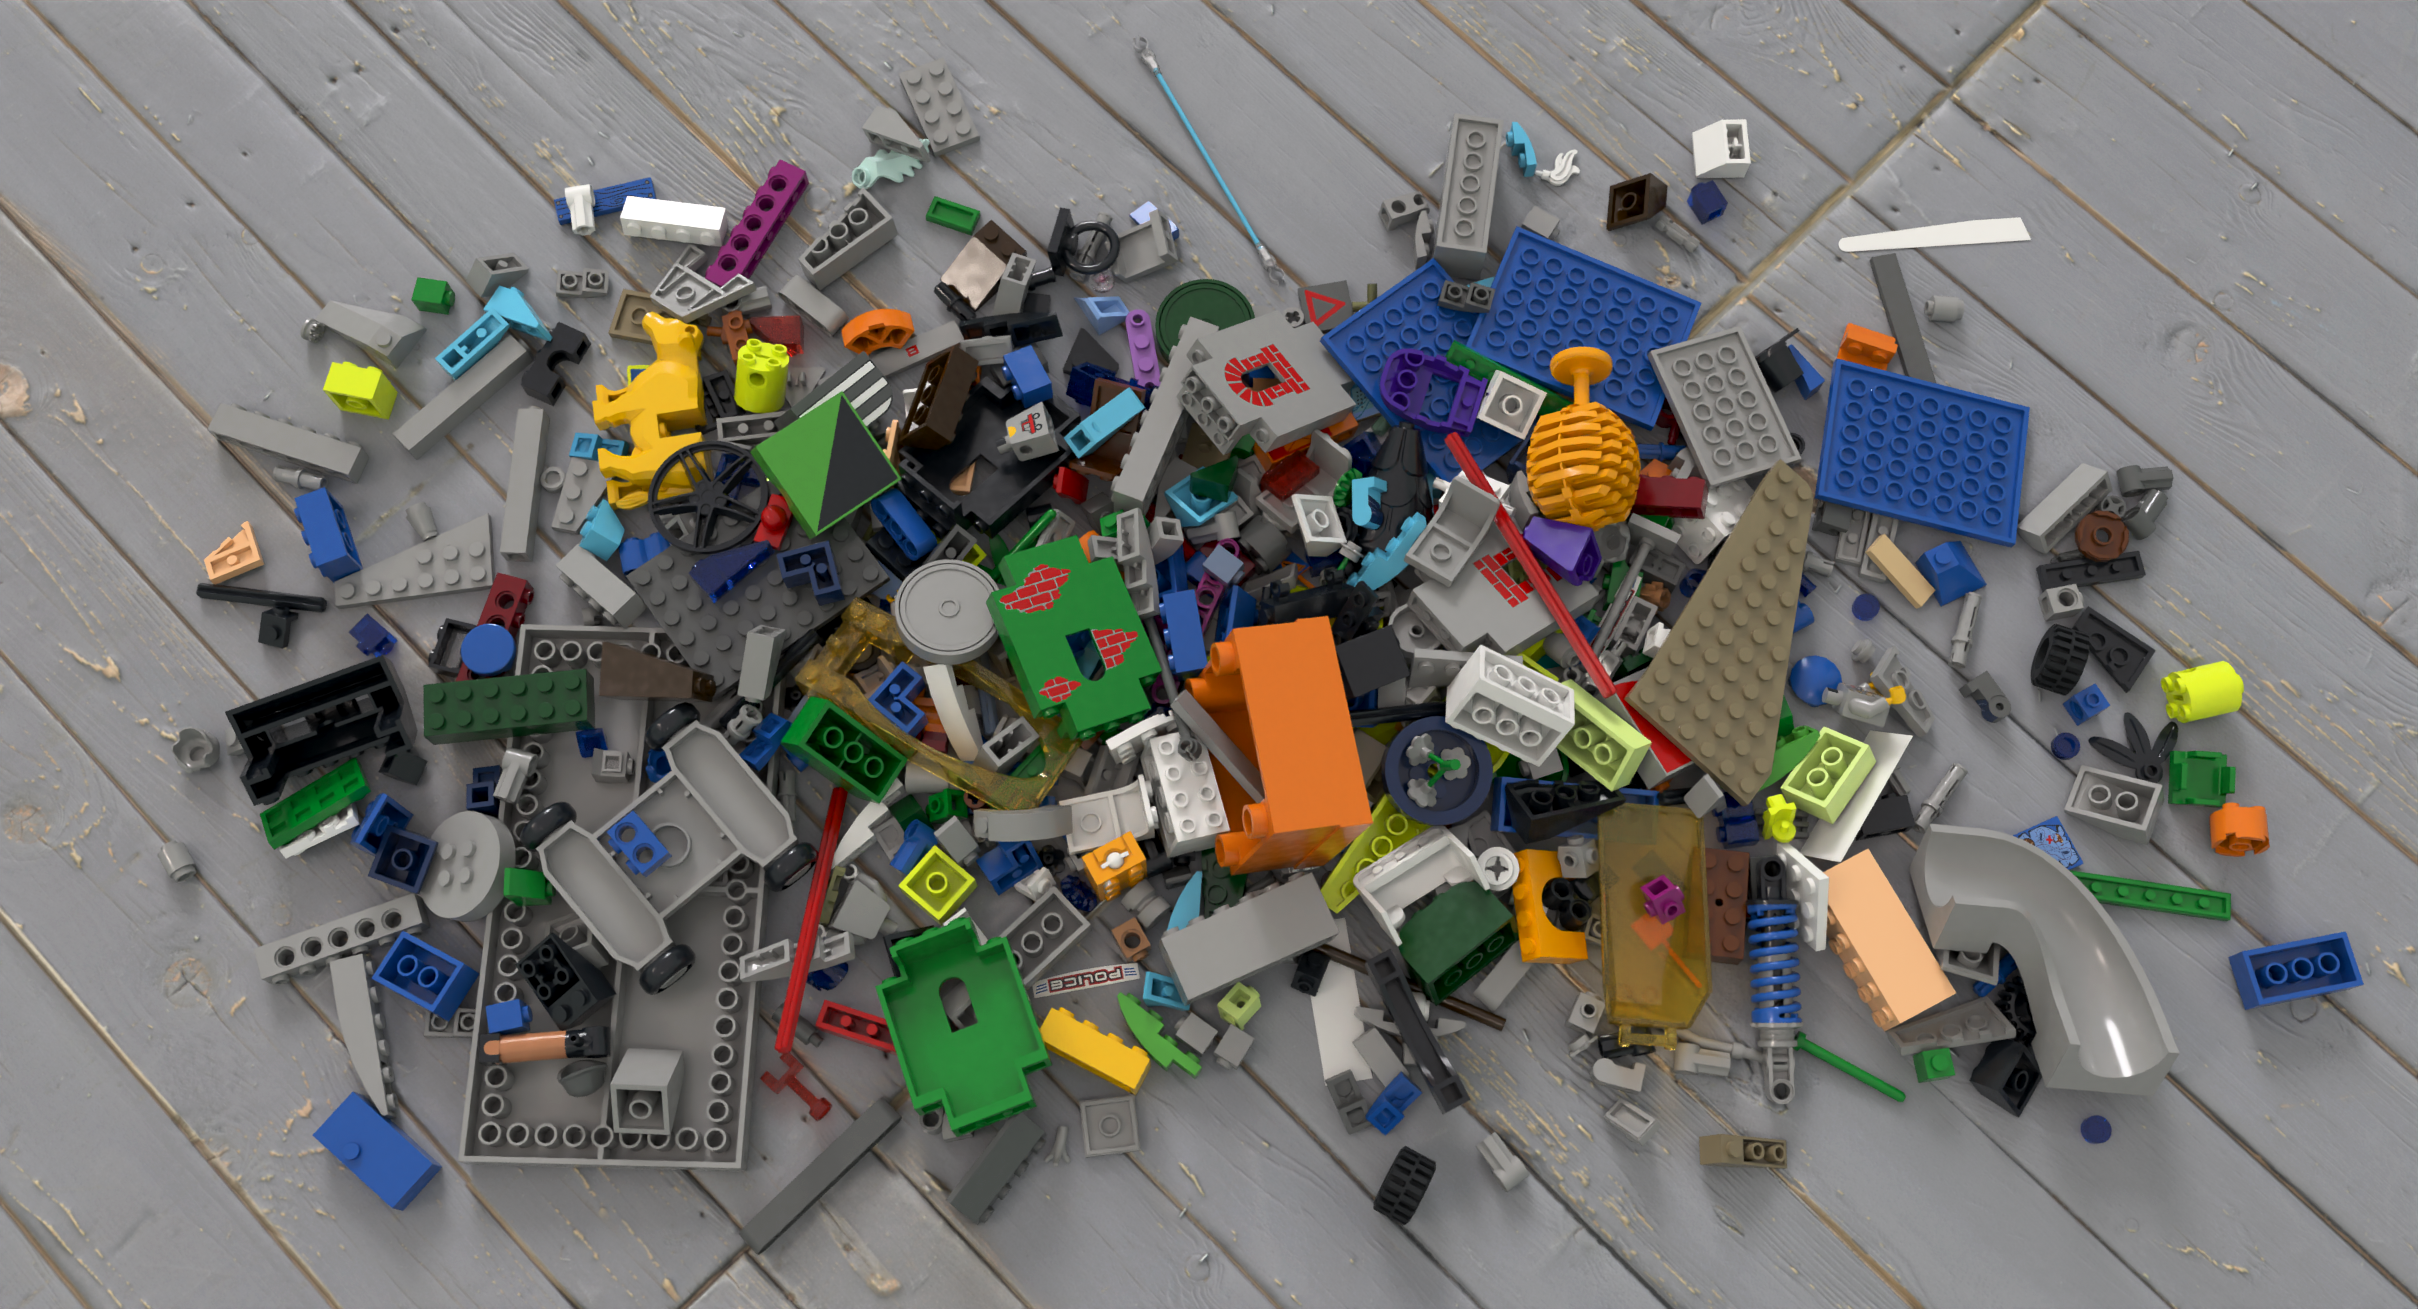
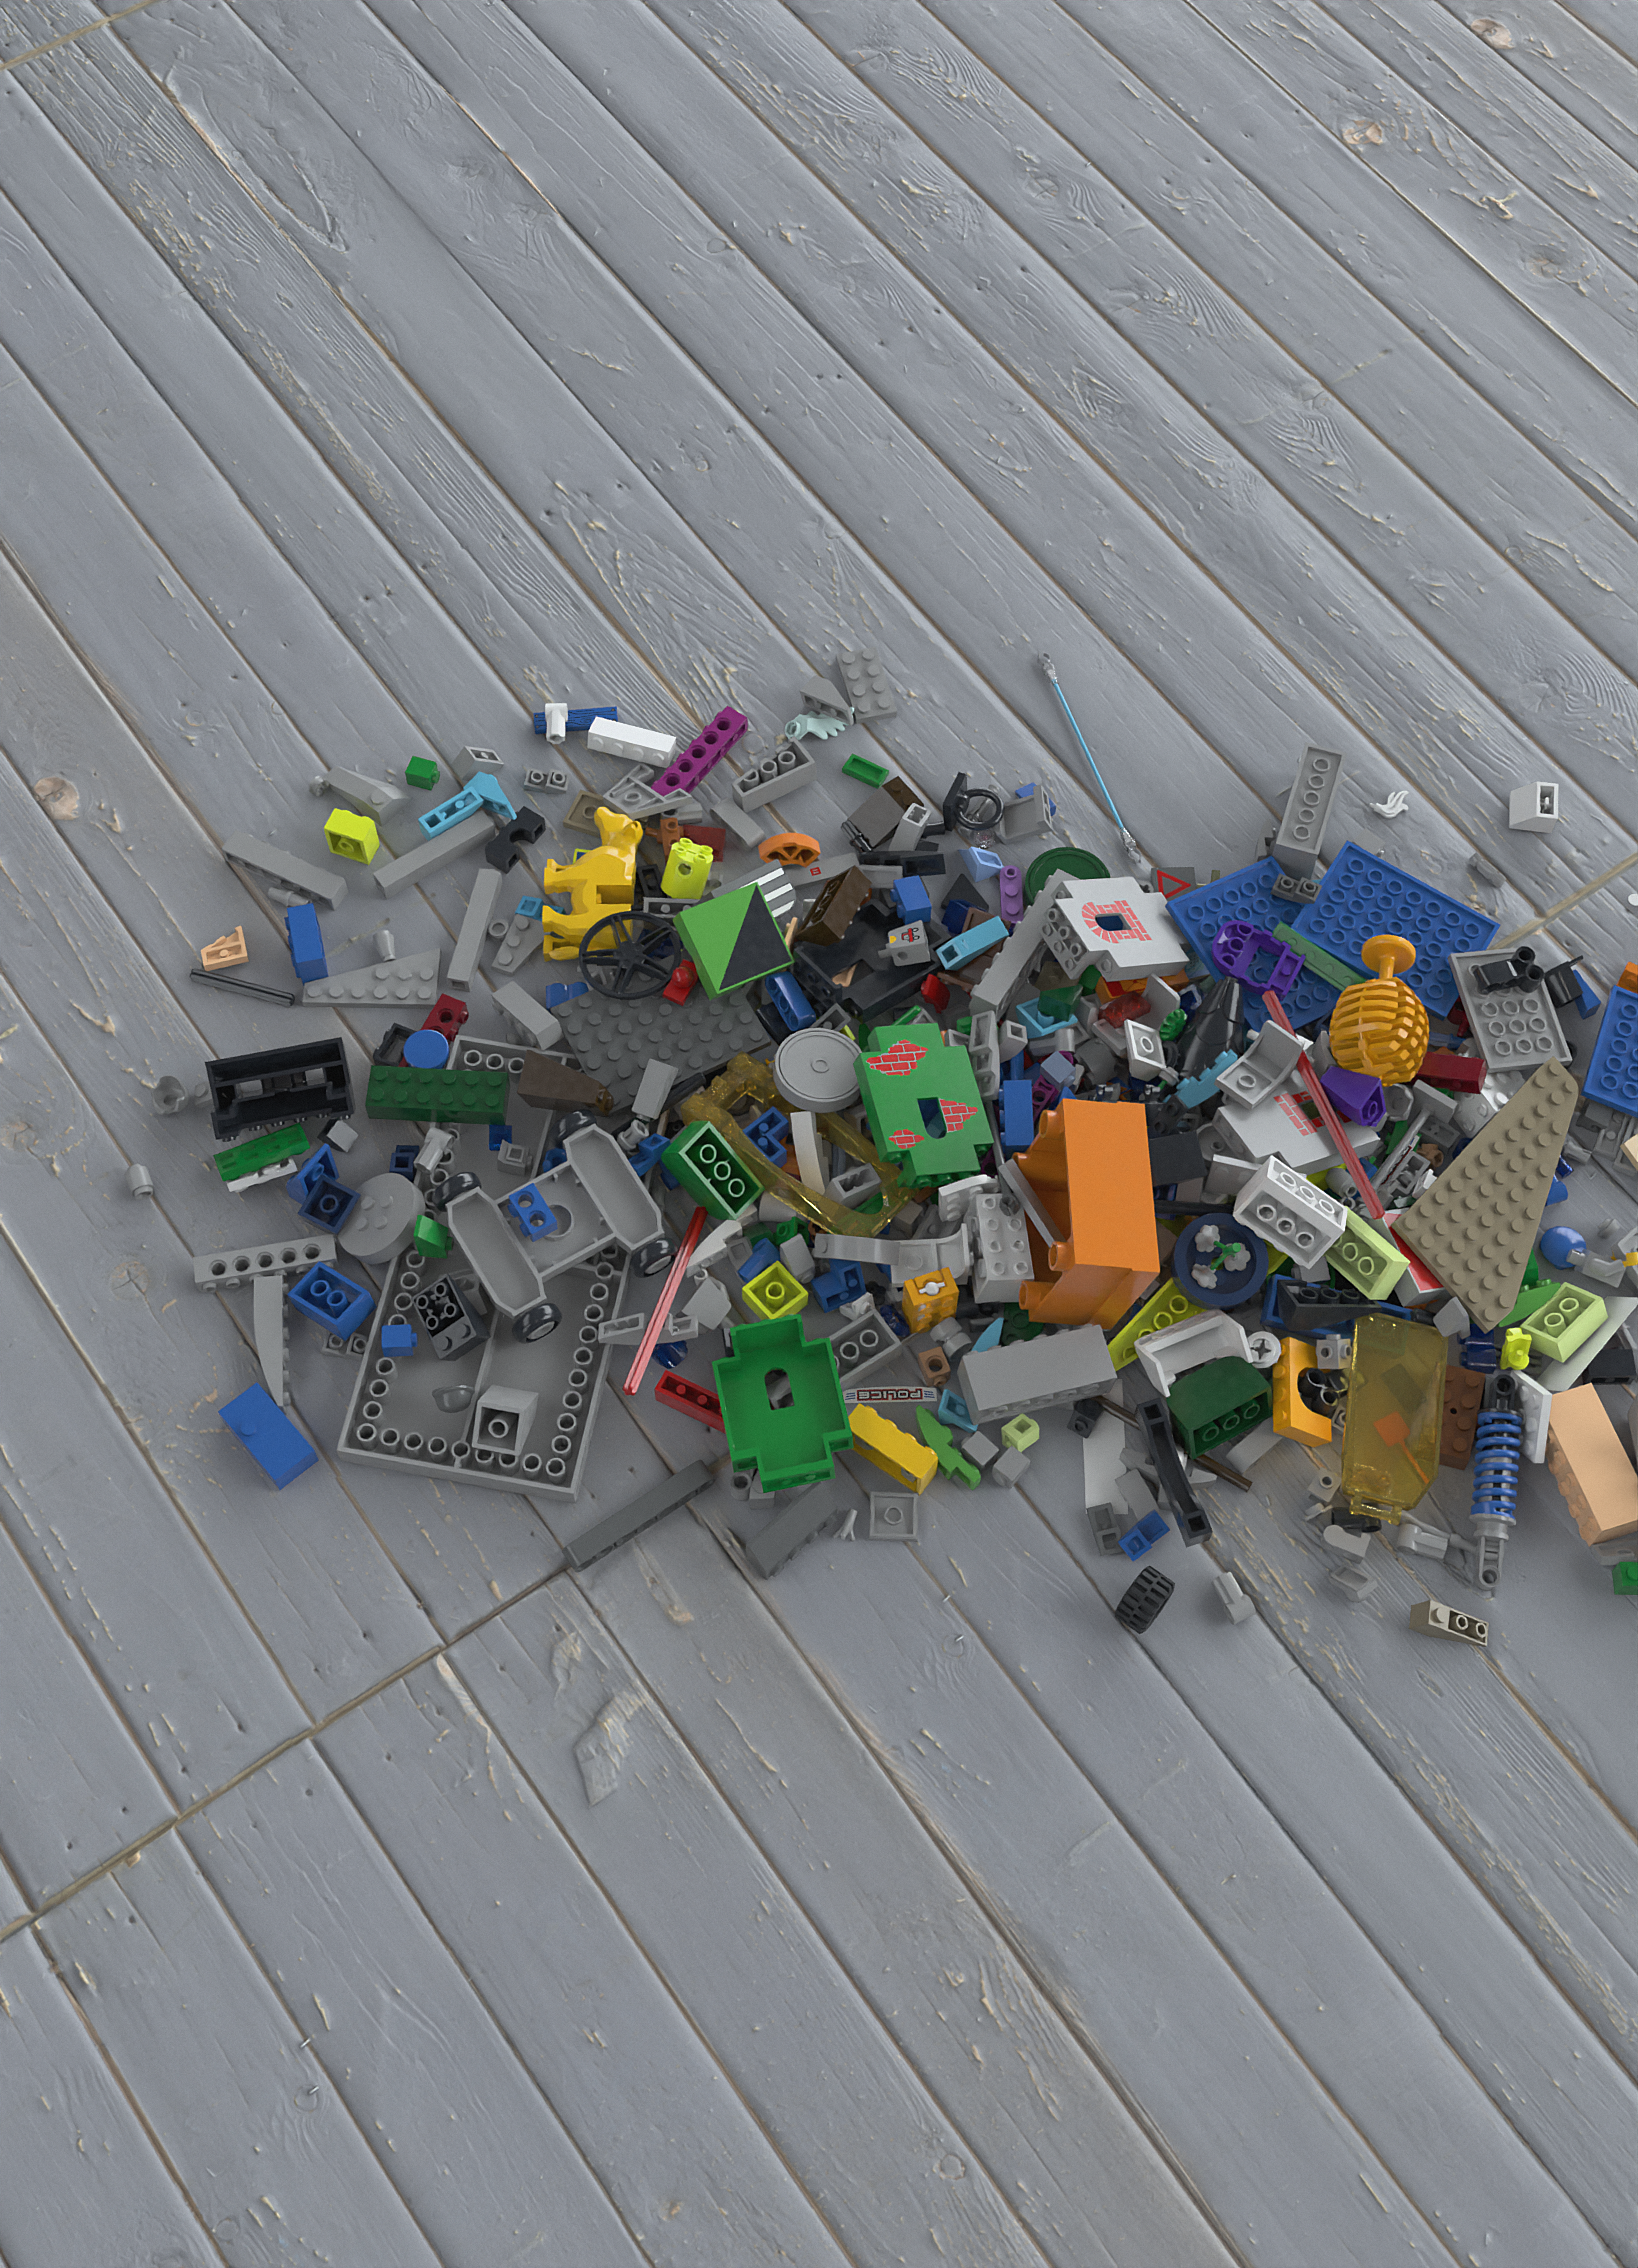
camera: 10 degrees right, 10 degrees down
black bracket [258,606,298,649] -> none
clear blue brick [348,613,398,657] -> none
piece [479,1026,611,1066] -> none
medium azure slope [579,499,625,561] -> none
clear blue slope [689,540,775,603] -> none
clear red bar [760,1053,832,1121] -> none
dark grey cylinder [772,1003,824,1048] -> none
dark blue brick [776,541,845,606] -> none
olive wing [819,866,846,927] -> none
medium azure leg [1352,476,1387,530] -> none
light grey leg [1378,191,1430,232] -> none
white brick [1476,370,1547,440] -> none
medium azure slope [1506,122,1537,177] -> none
dark brown slope [1606,173,1668,231] -> none
magenta brick [1640,874,1686,925] -> none
clear blue brick [1687,180,1728,225] -> none
green bar [1793,1031,1906,1102] -> none
clear blue tile [1852,594,1880,621] -> none
none -> light grey tile [1068,1064,1084,1094]
none -> black piece [1473,946,1545,993]

